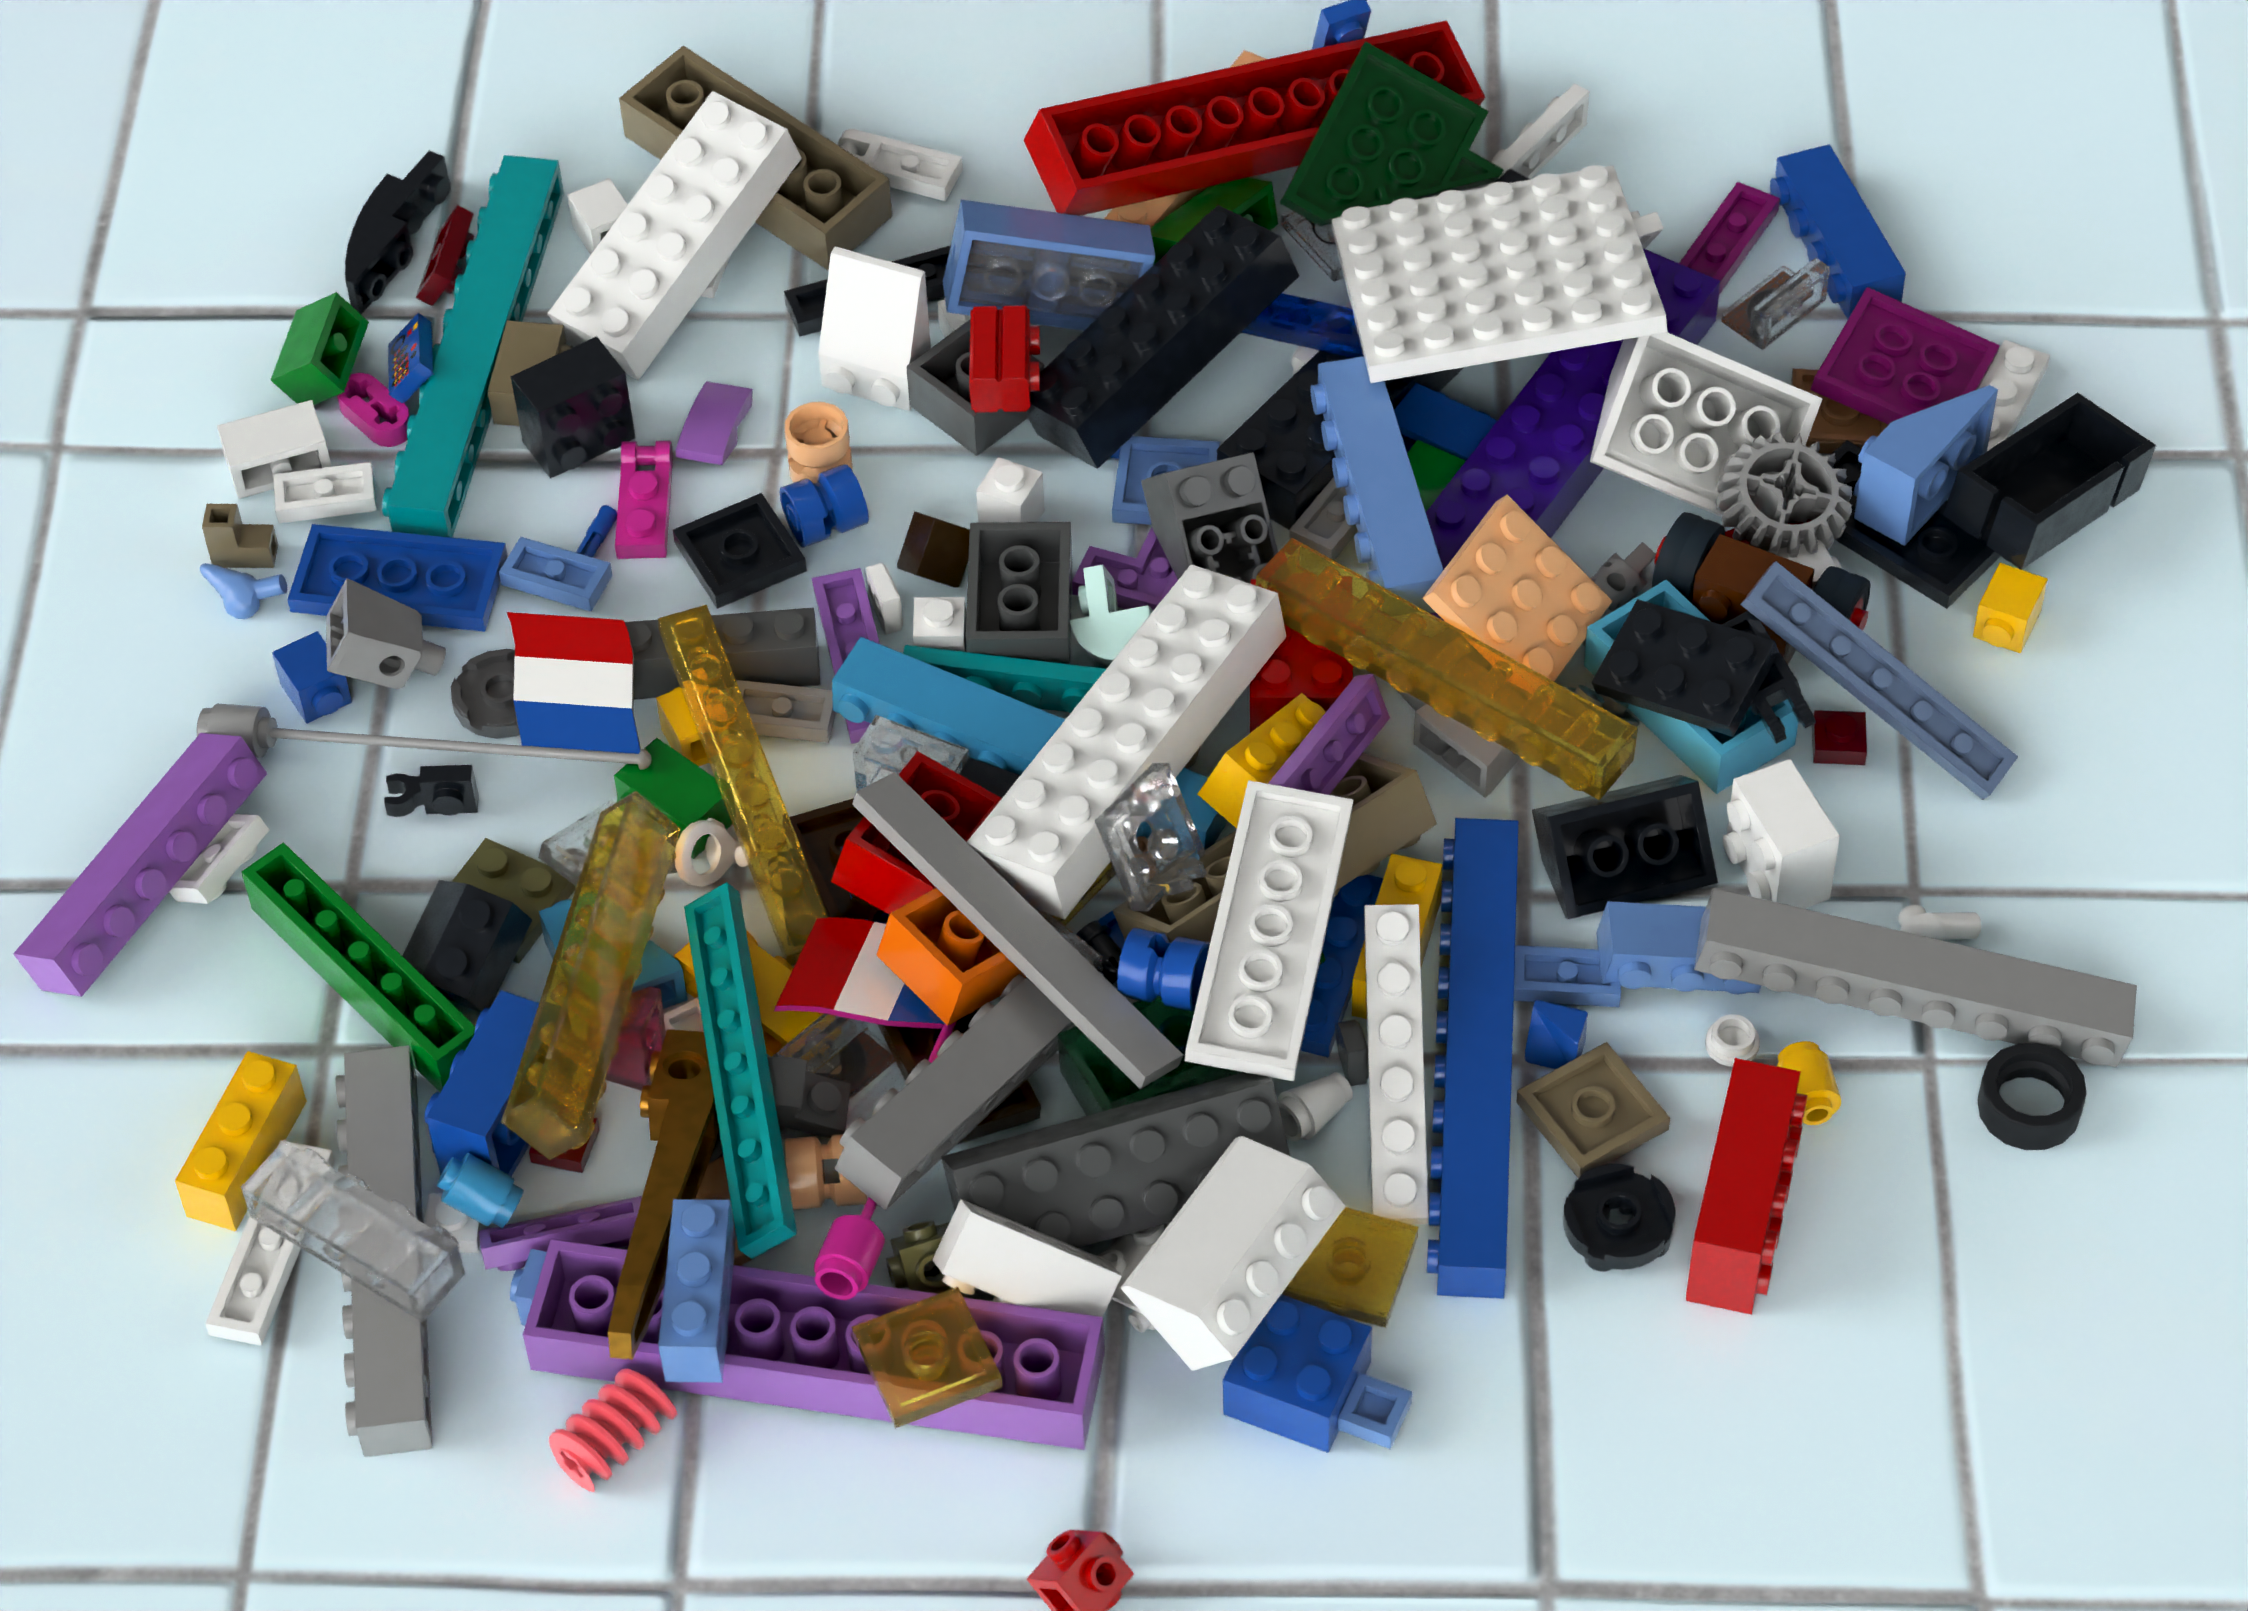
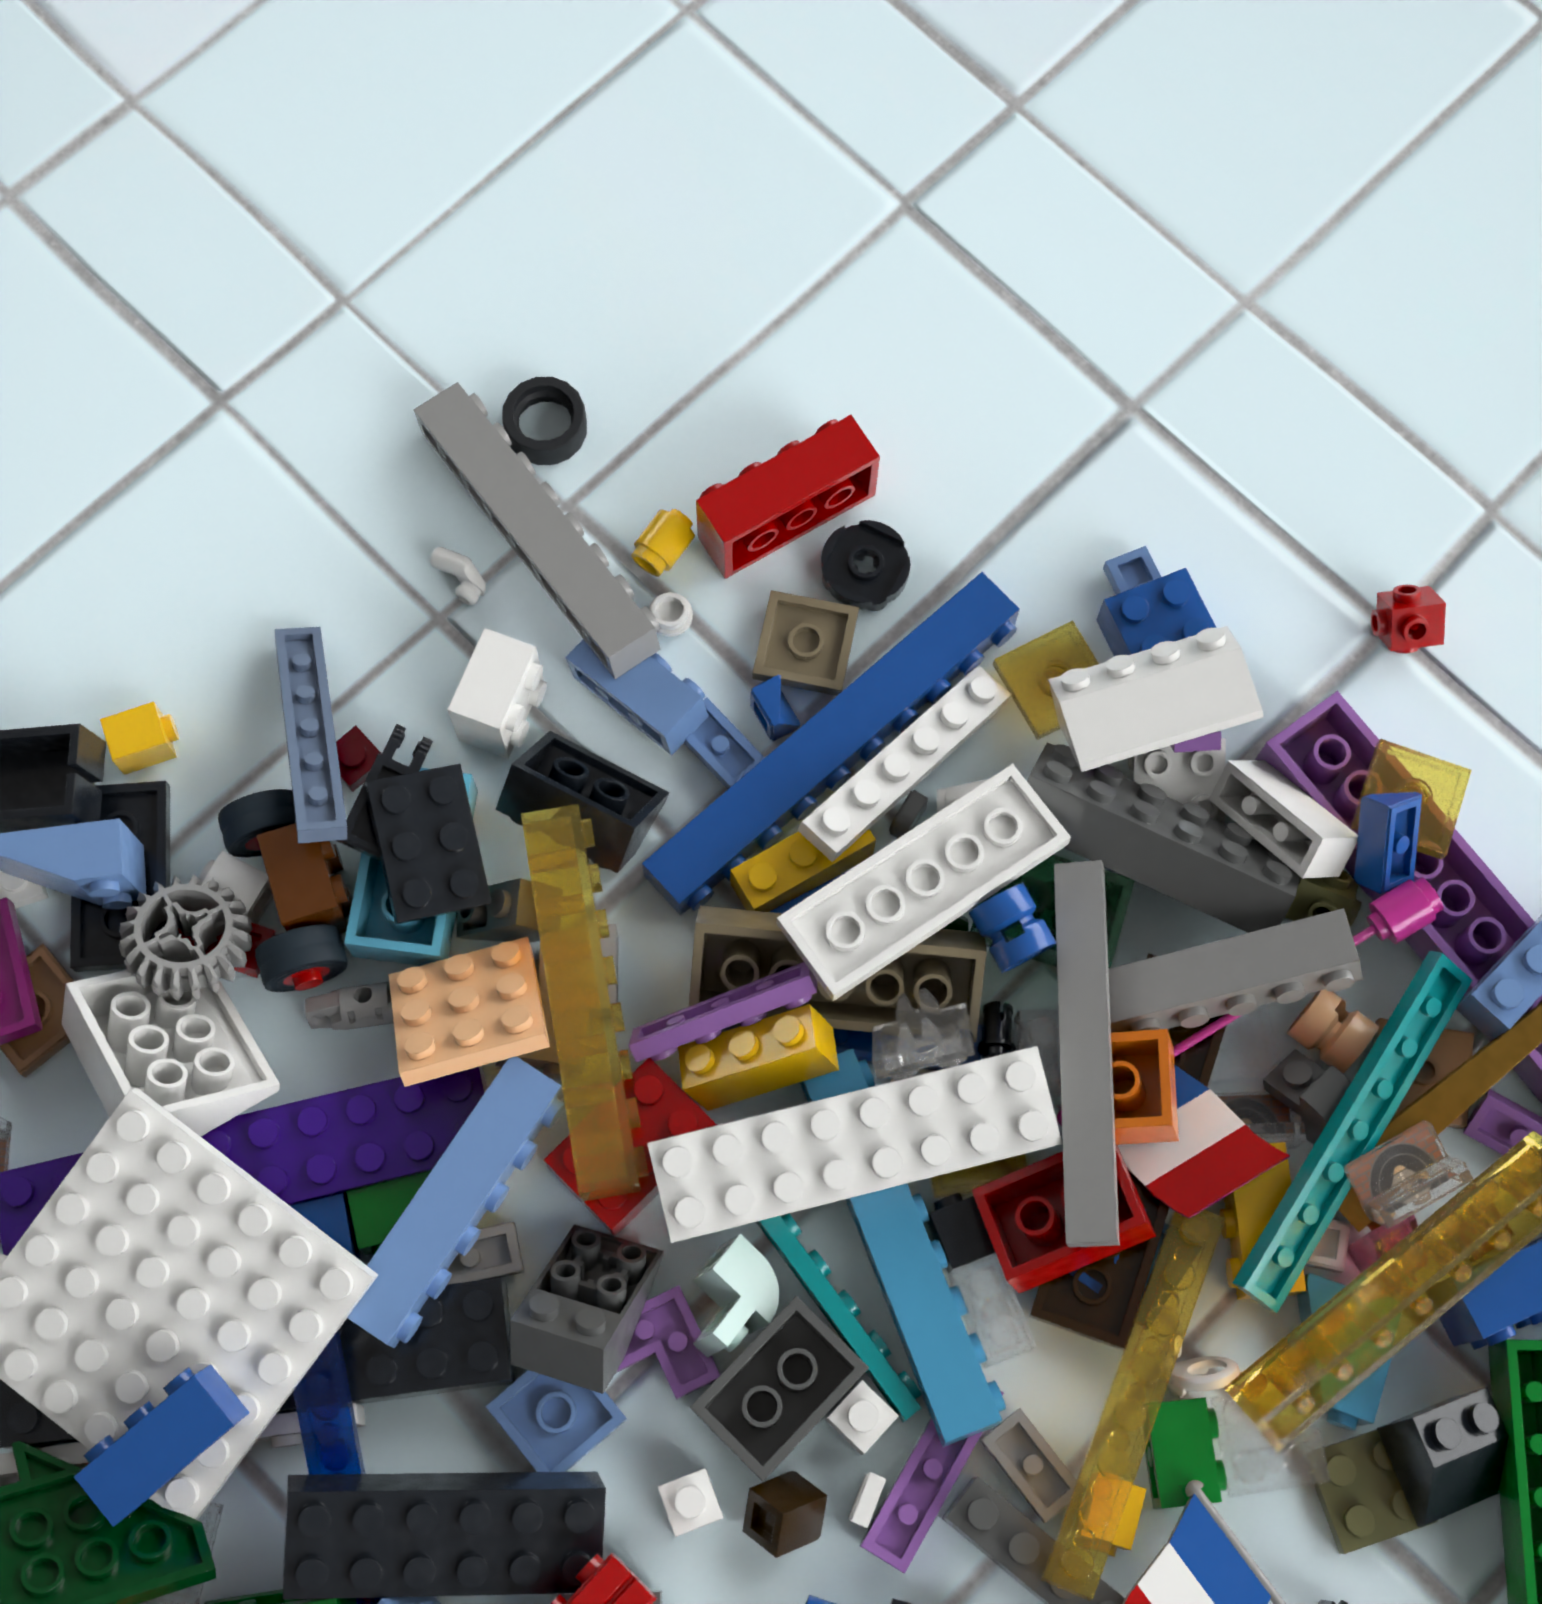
camera: 140 degrees left, 20 degrees up
none -> blue brick [74,1364,250,1527]
none -> clear panel [1344,1120,1474,1229]
none -> blue slope [1354,792,1422,894]

